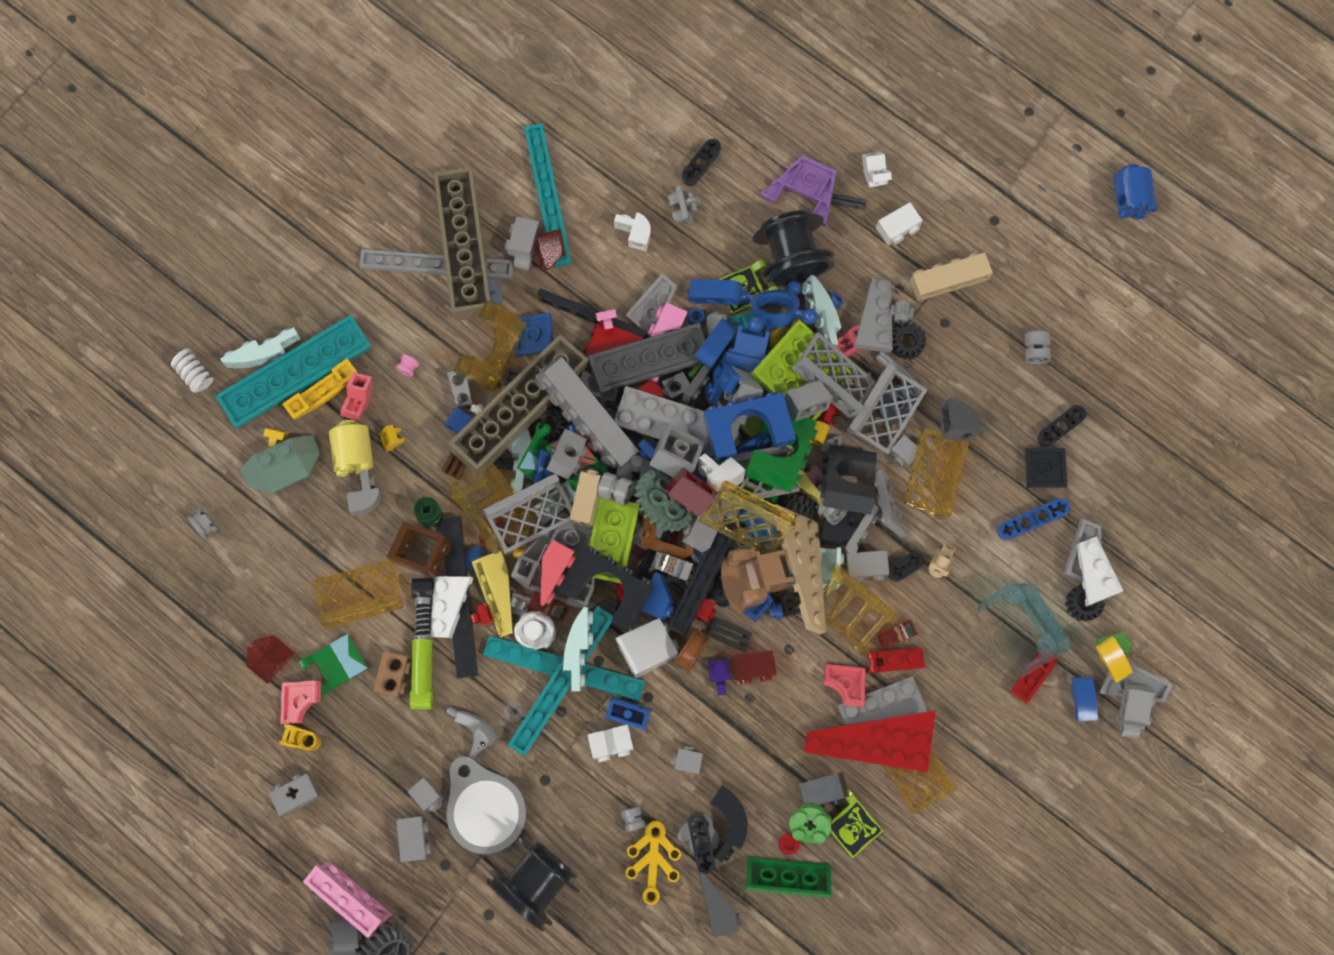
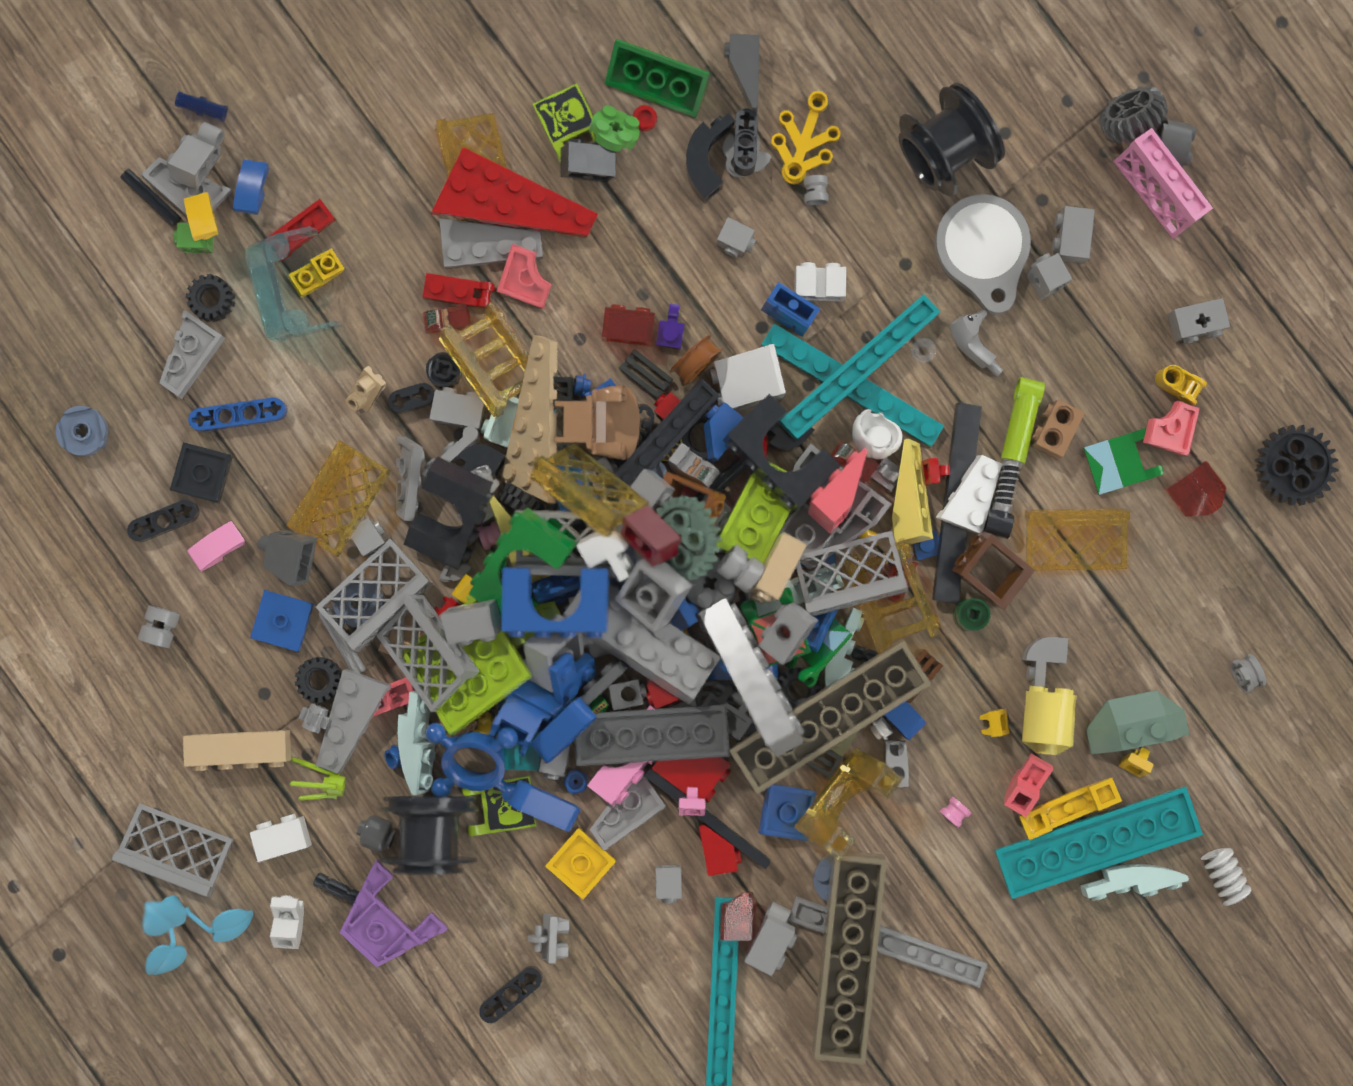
camera: 165 degrees left, 10 degrees up
light aqua slope [563,607,593,691] -> none
white brick [614,212,651,252] -> none
white wing [1077,537,1123,607] -> none
none -> sand blue plate [56,406,109,457]
none -> light grey fence [112,803,234,897]
none -> black axle [121,169,181,227]
none -> medium azure plant [142,896,253,975]
none -> clear blue pin [175,91,228,121]
none -> bright pink slope [187,521,245,572]
none -> blue plate [250,590,314,652]
none -> yellow slope [288,248,345,298]
none -> lime plant [290,757,346,801]
none -> dark grey head [356,815,396,853]
none -> black wheel [425,352,463,389]
none -> yellow tile [545,827,616,899]
none -> light grey brick [656,865,682,903]
none -> red slope [699,823,742,876]
none -> black gear [1254,425,1339,506]

